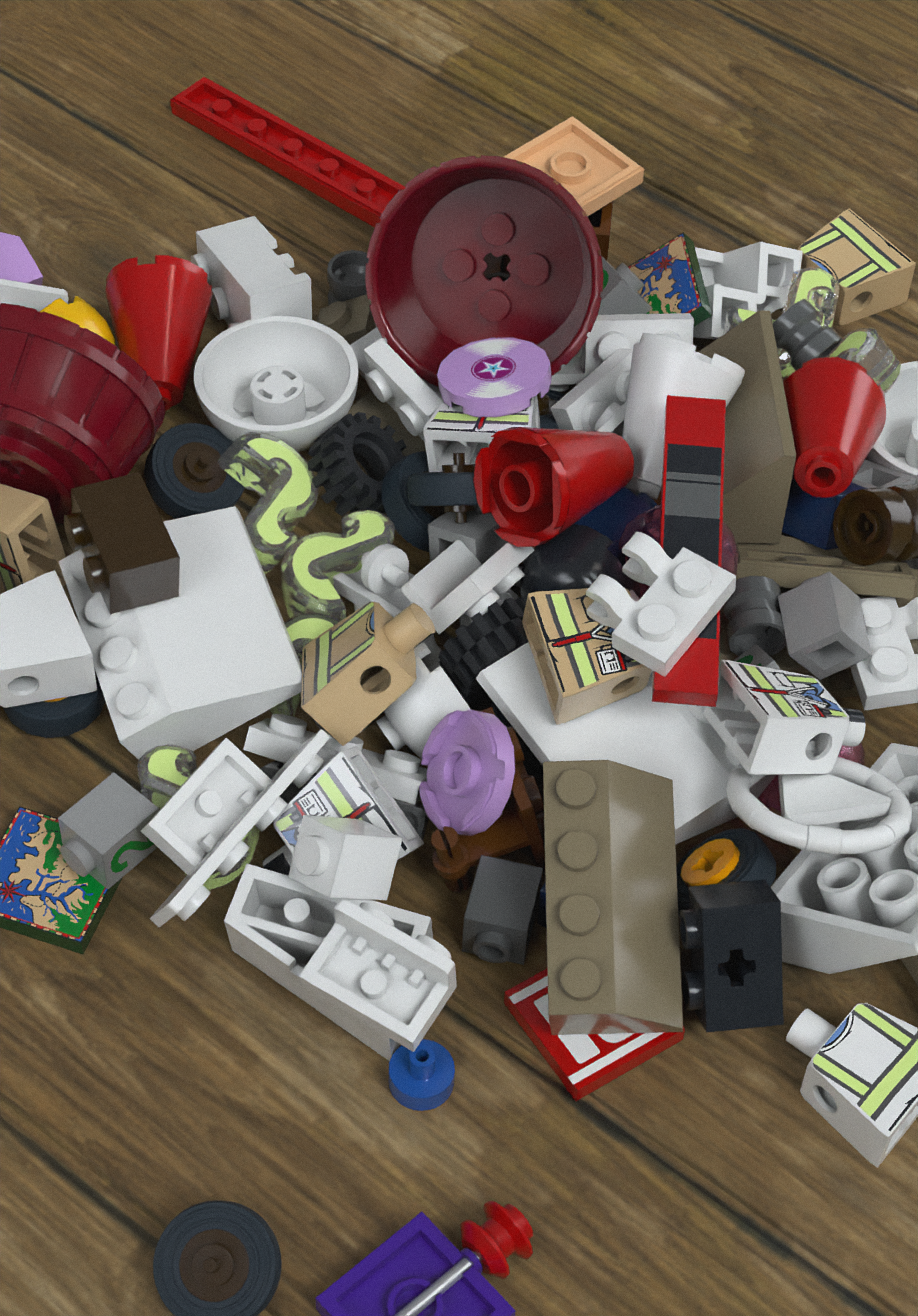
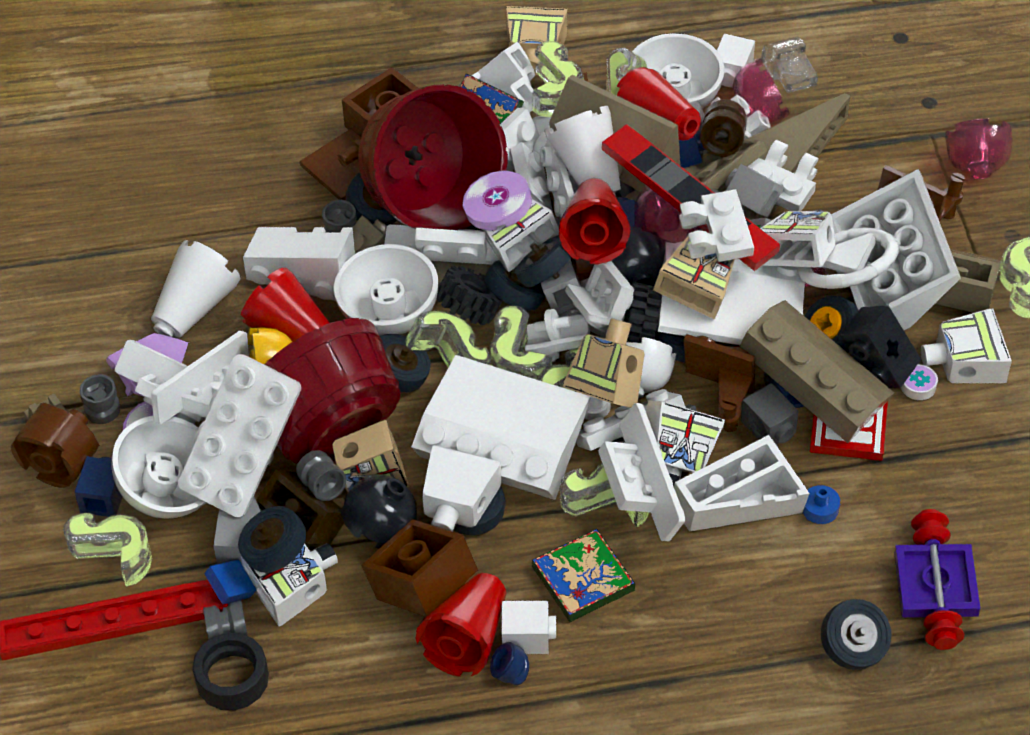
camera: 45 degrees left, 0 degrees up
light grey brick [58,772,159,889] -> none
dark brown brick [64,472,180,614] -> none
red tile [170,77,406,227] -> none
white brick [288,815,403,900] -> none
white bracket [299,898,457,1052] -> none
lavender tile [419,709,515,836] -> none
light nougat plate [504,116,644,216] -> none
dark grey wheel [773,299,843,371] -> none
none -> white cone [151,240,241,338]
none -> tile [901,364,938,400]

